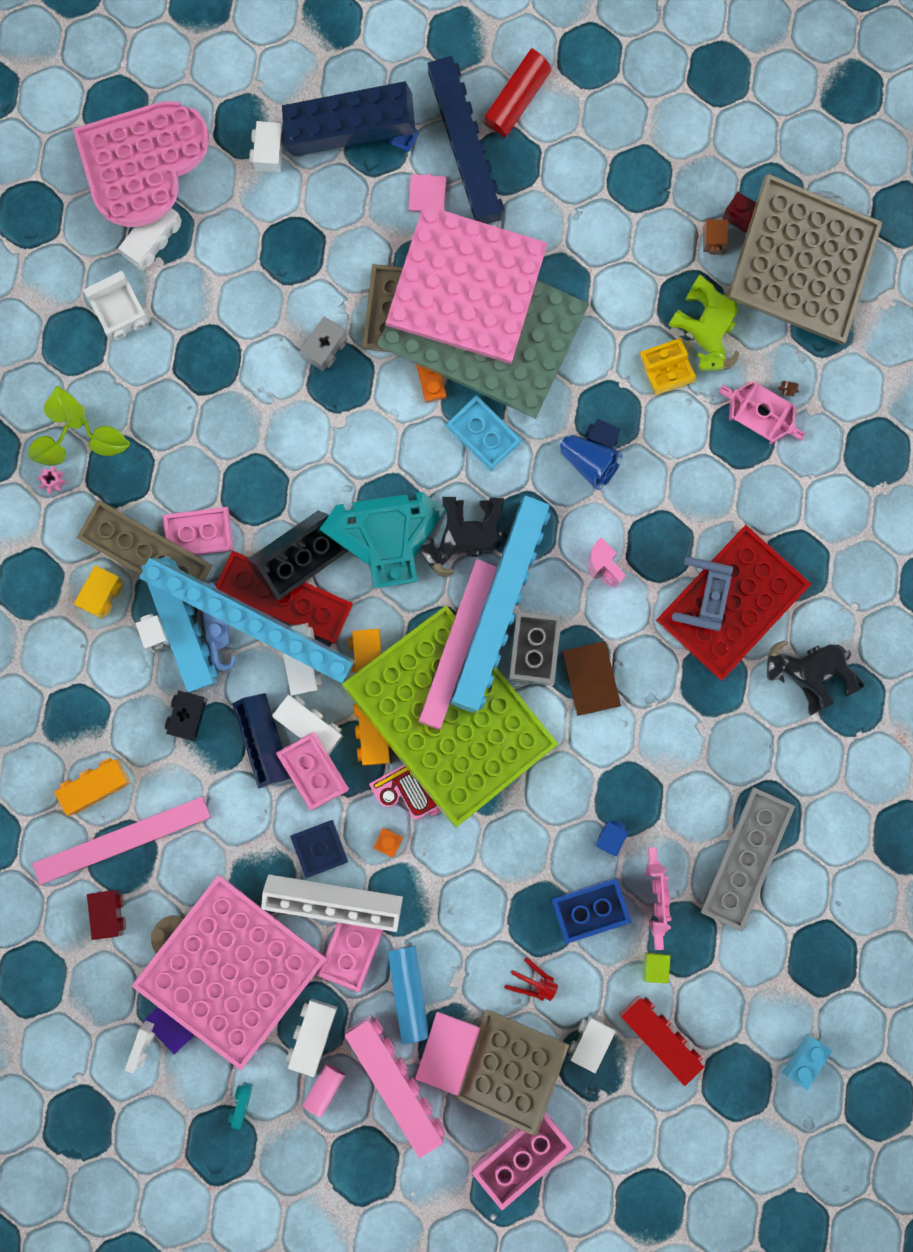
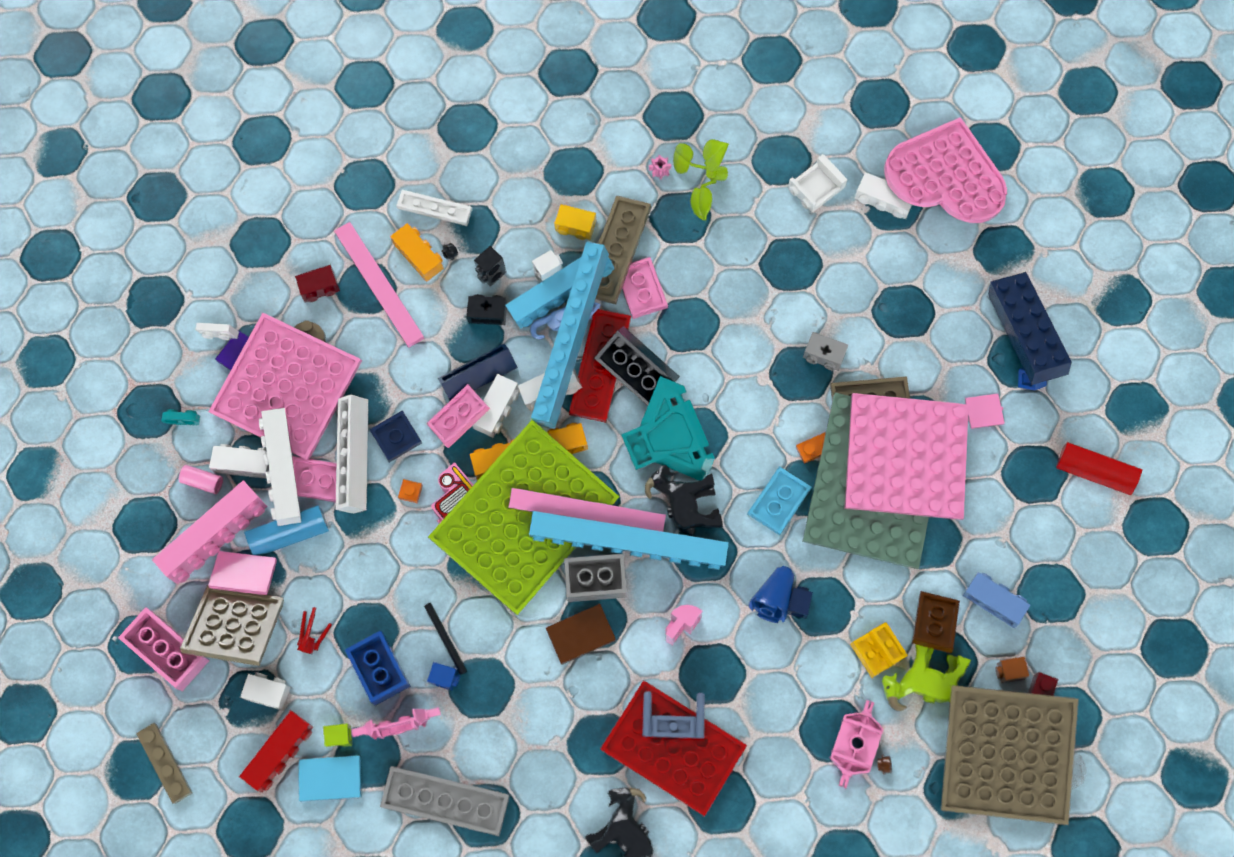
camera: 85 degrees right, 10 degrees down
white brick [250,121,284,173] -> none
dark blue brick [427,56,504,224] -> none
none -> dark tan plate [136,723,192,804]
none -> white brick [259,408,301,526]
none -> medium azure tile [299,756,361,802]
none -> white plate [396,190,472,226]
none -> black bar [424,603,467,675]
none -> black plate [442,243,458,261]
none -> black brick [474,246,506,287]
none -> reddish brown tile [912,591,960,653]
none -> medium blue brick [963,572,1030,628]

